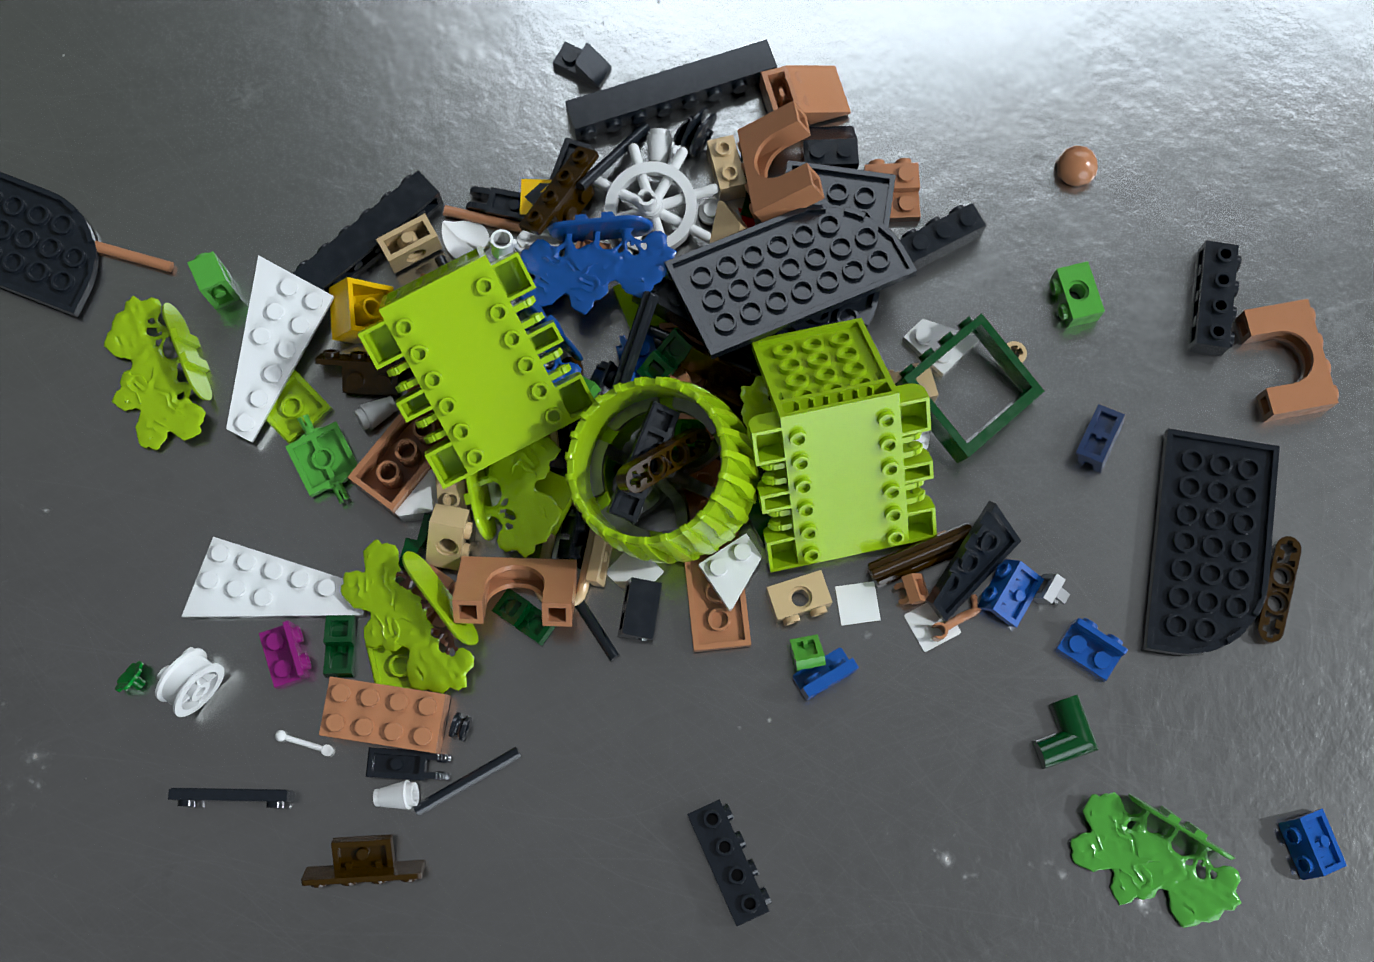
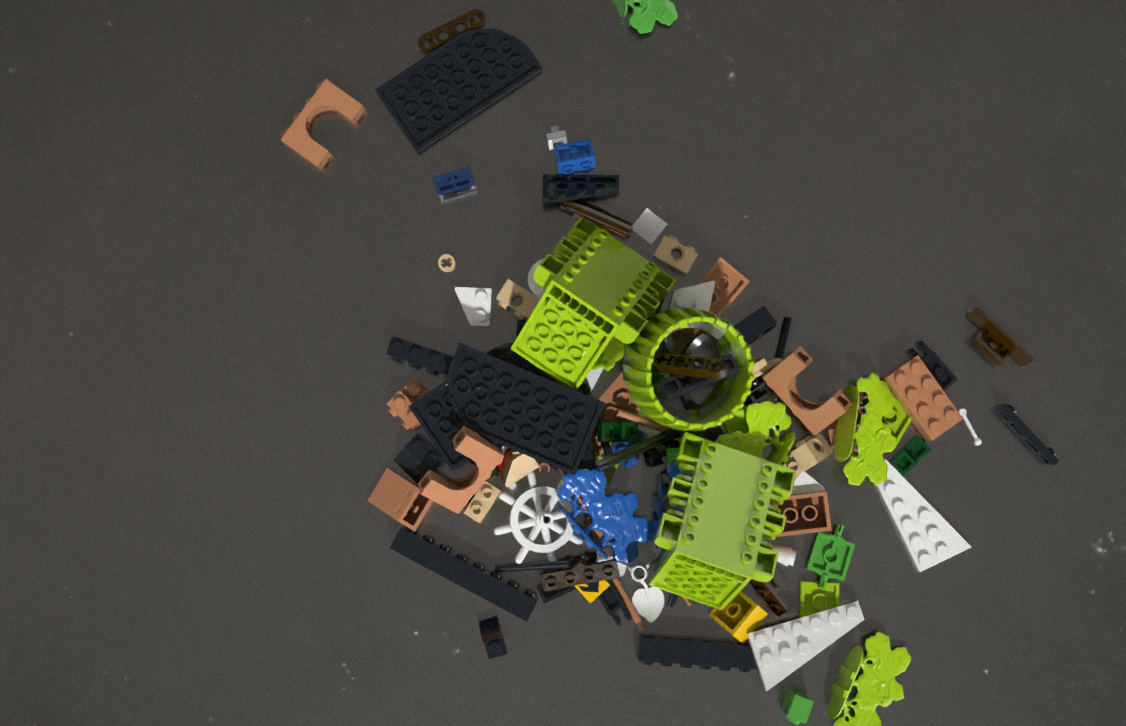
camera: 130 degrees left, 10 degrees up
green plant [115,661,146,692] -> none
white wheel [155,647,224,717] -> none
magenta bracket [259,620,312,689] -> none
white cone [373,780,419,810] -> none
tan brick [376,213,442,273] -> none
dark green slope [399,513,432,571] -> none
black bar [413,746,521,816] -> none
black bush [449,712,472,741] -> none
dark green slope [491,588,556,646] -> none
white cone [647,128,673,163] -> none
black piece [673,107,717,157] -> none
dark brown bracket [681,345,771,418] -> none
black brick [687,799,772,927] -> none
bright green bracket [790,634,826,670] -> none
blue bracket [792,647,859,701] -> none
nougat tile [894,573,929,604] -> none
dark green window [895,313,1045,463] -> none
white sticker [904,602,961,652] -> none
nougat piece [931,594,981,642] -> none
dark green brick [1033,694,1099,769] -> none
bright green brick [1049,261,1105,328] -> none
nougat hair [1055,145,1098,187] -> none
blue bracket [1055,618,1128,682] -> none
black brick [1188,240,1242,357] -> none

